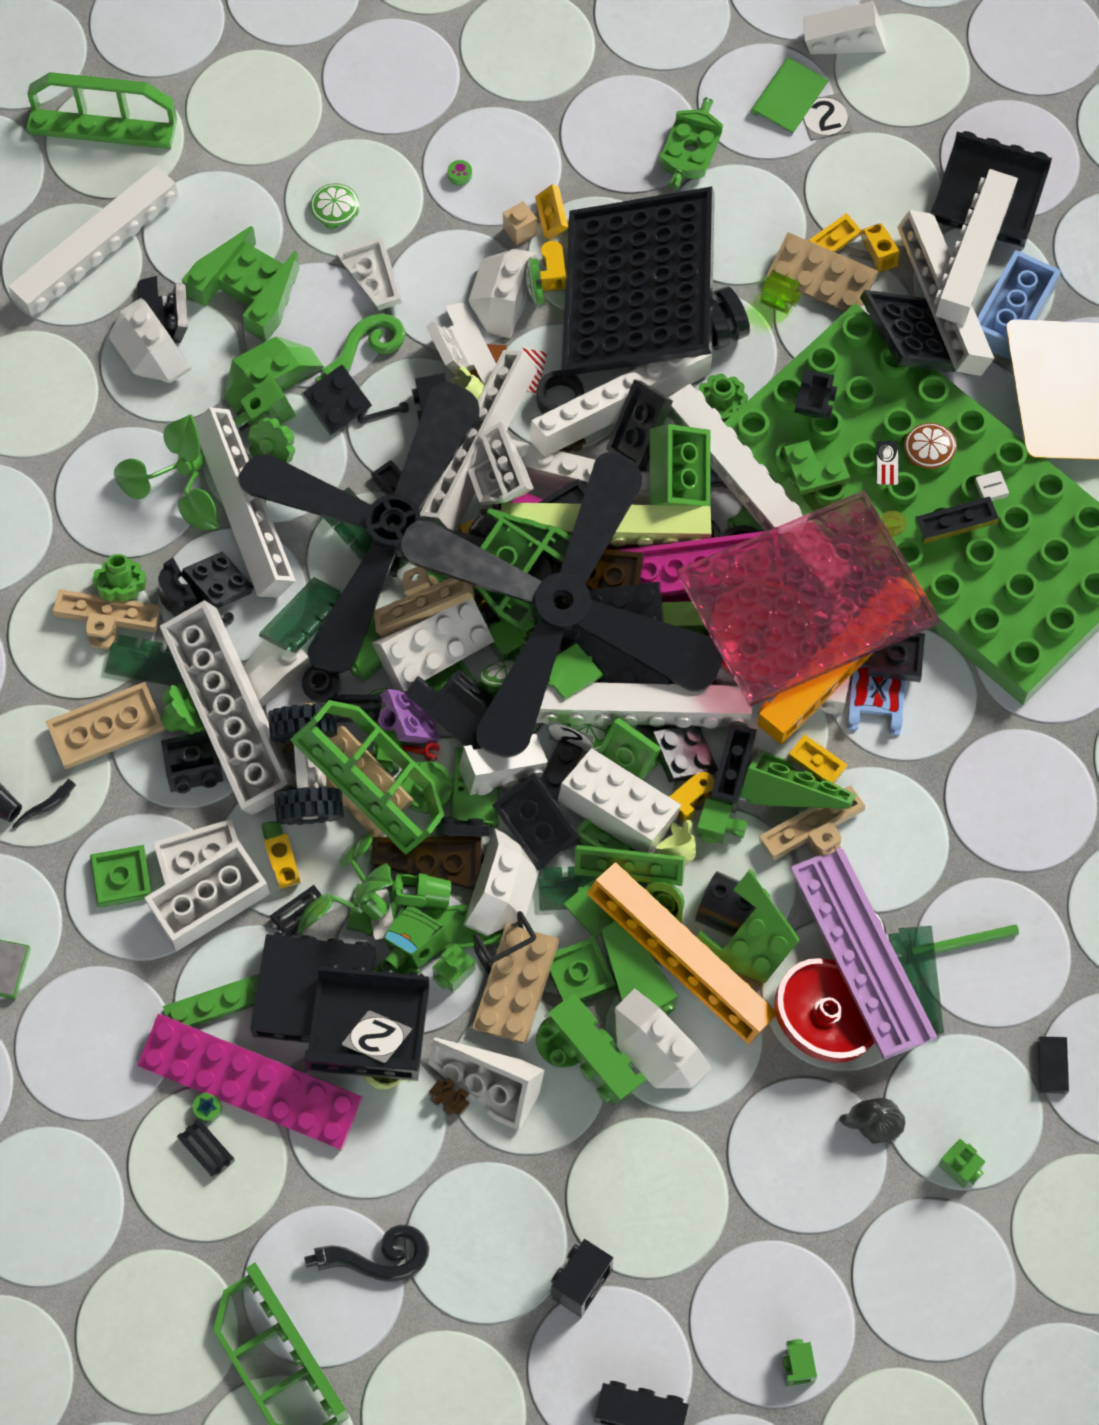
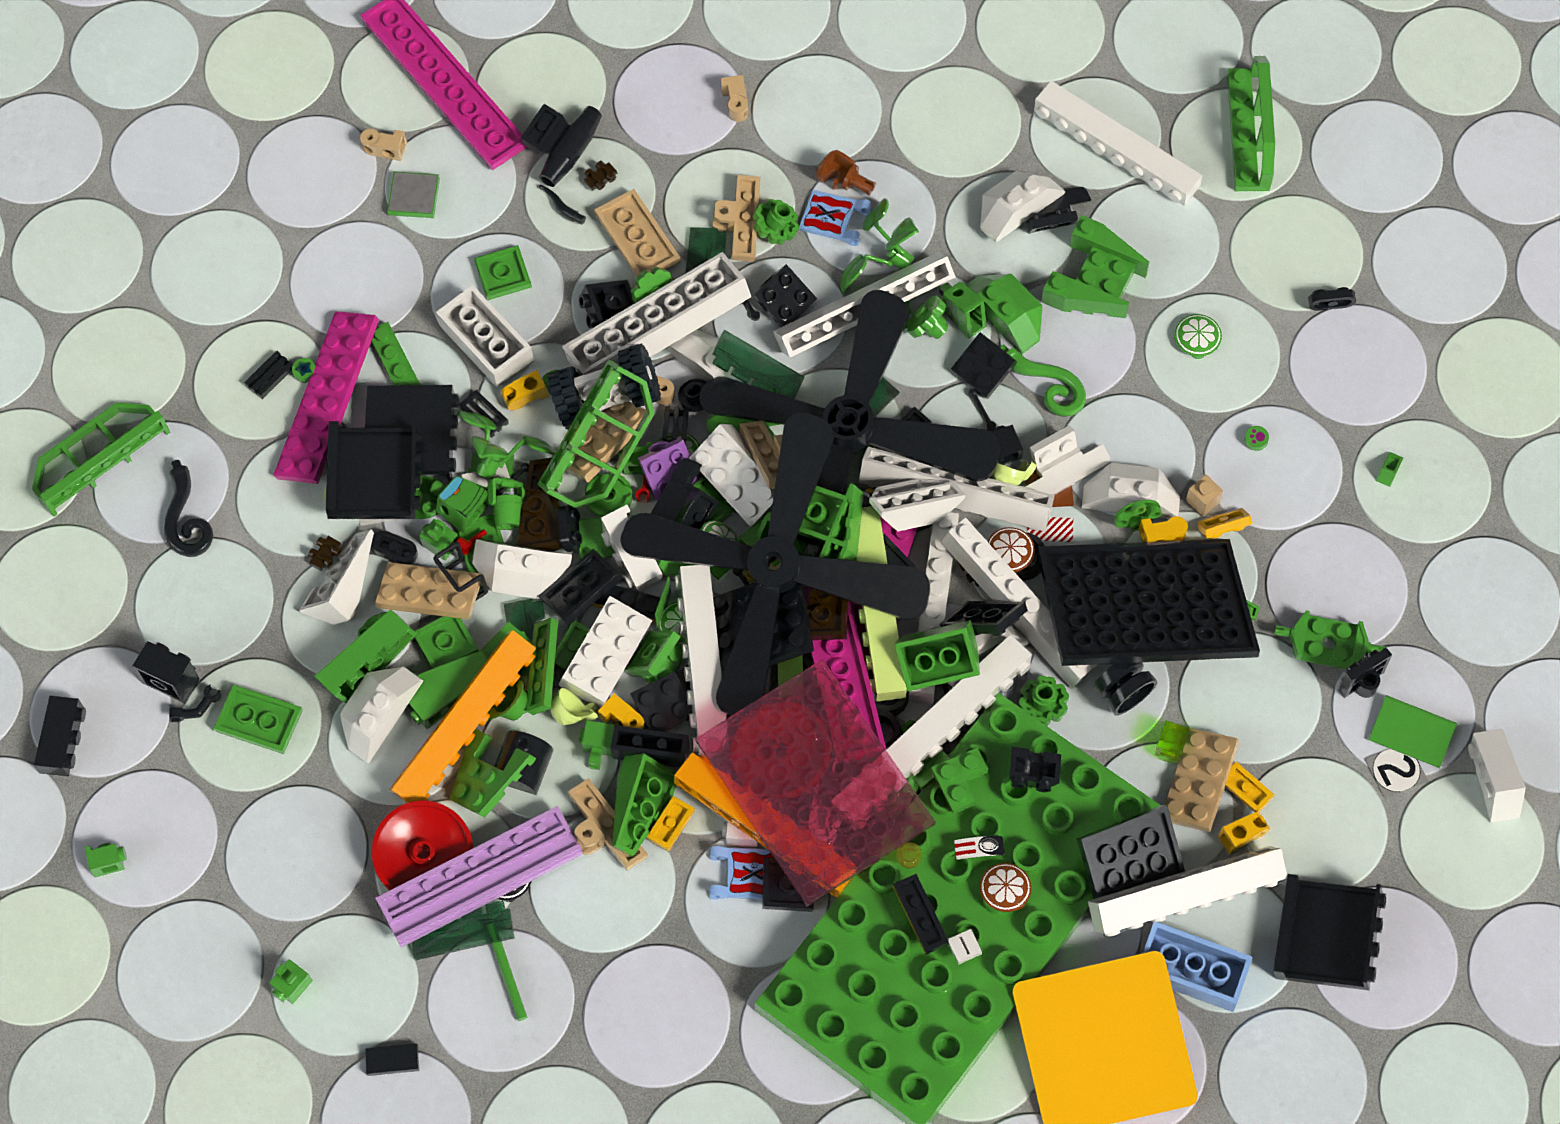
camera: 85 degrees right, 0 degrees up
white wing [153,819,238,885] -> none
black cylinder [158,557,196,617] -> none
white wing [335,237,402,311] -> none
sticker [342,1011,412,1063] -> none
bright green piece [549,643,602,701] -> none
pearl dark grey hair [839,1098,906,1144] -> none
white brick [934,169,1018,325] -> none
none -> black arm [169,684,221,722]
none -> bright green plate [214,685,303,754]
none -> black plate [371,531,418,565]
none -> red hand [456,529,487,555]
none -> dark brown piece [584,161,618,191]
none -> light blue flag [799,190,872,246]
none -> dark orange piece [816,150,876,196]
none -> dish [987,527,1035,573]
none -> black plate [1308,287,1356,311]
none -> black plate [1338,647,1392,698]
none -> bright green piece [1376,452,1403,487]

